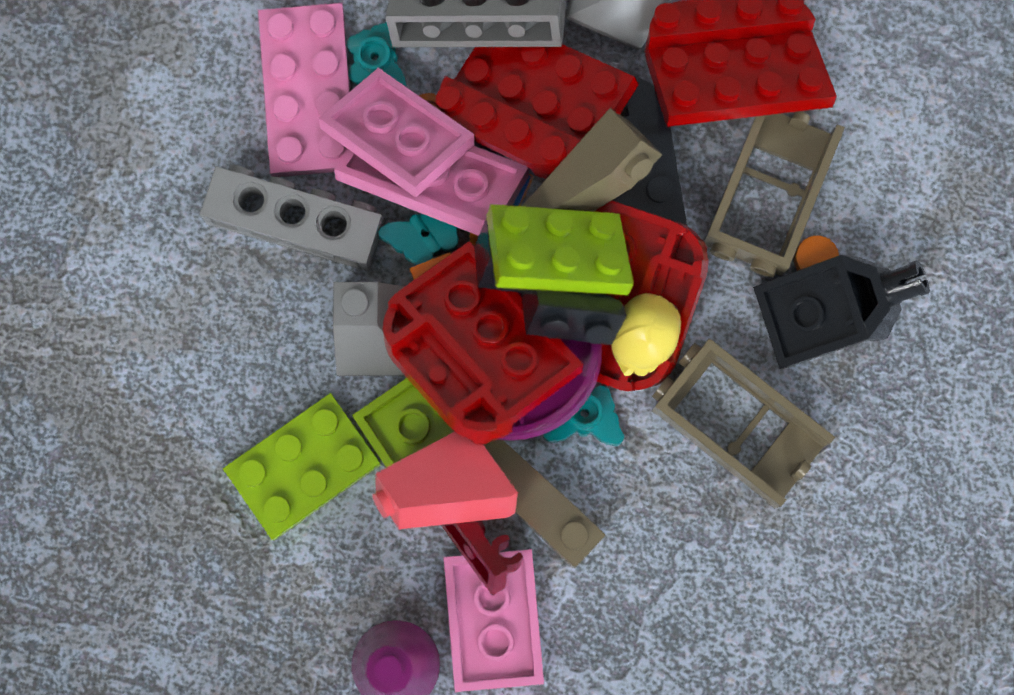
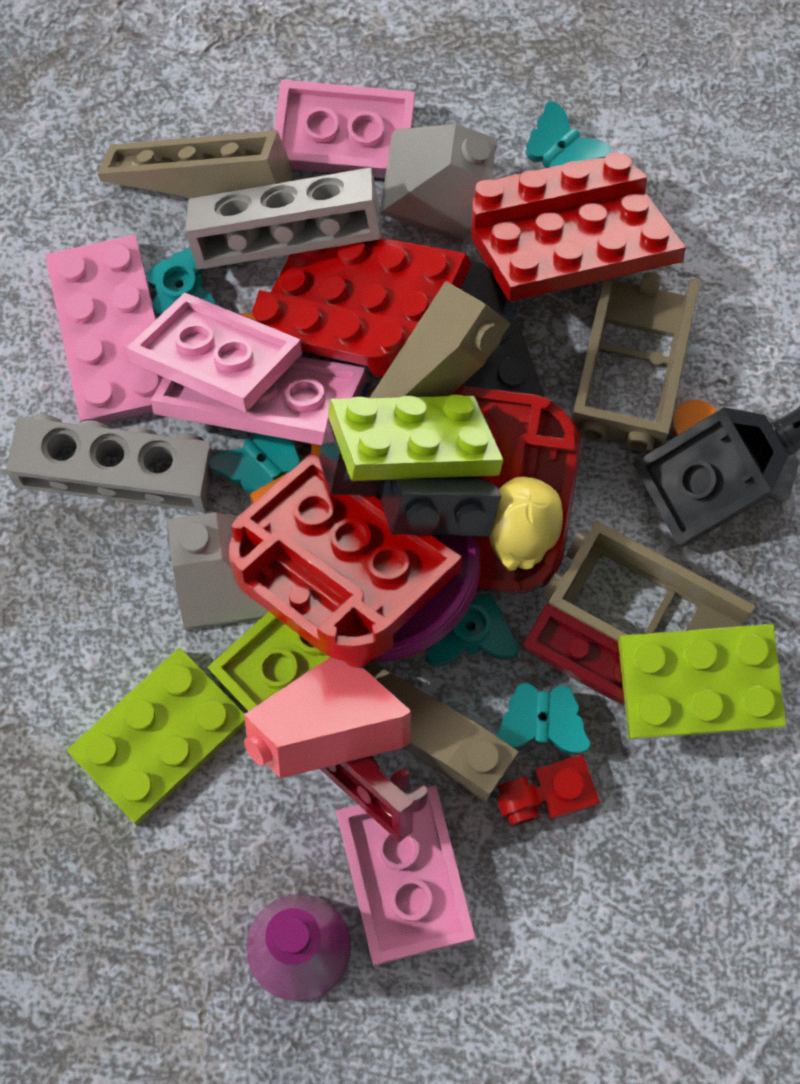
camera: 10 degrees left, 10 degrees down
none -> teal animal [495,683,590,755]
none -> red plate [496,754,600,826]
none -> dark red plate [521,603,625,706]
none -> lime plate [618,624,786,740]

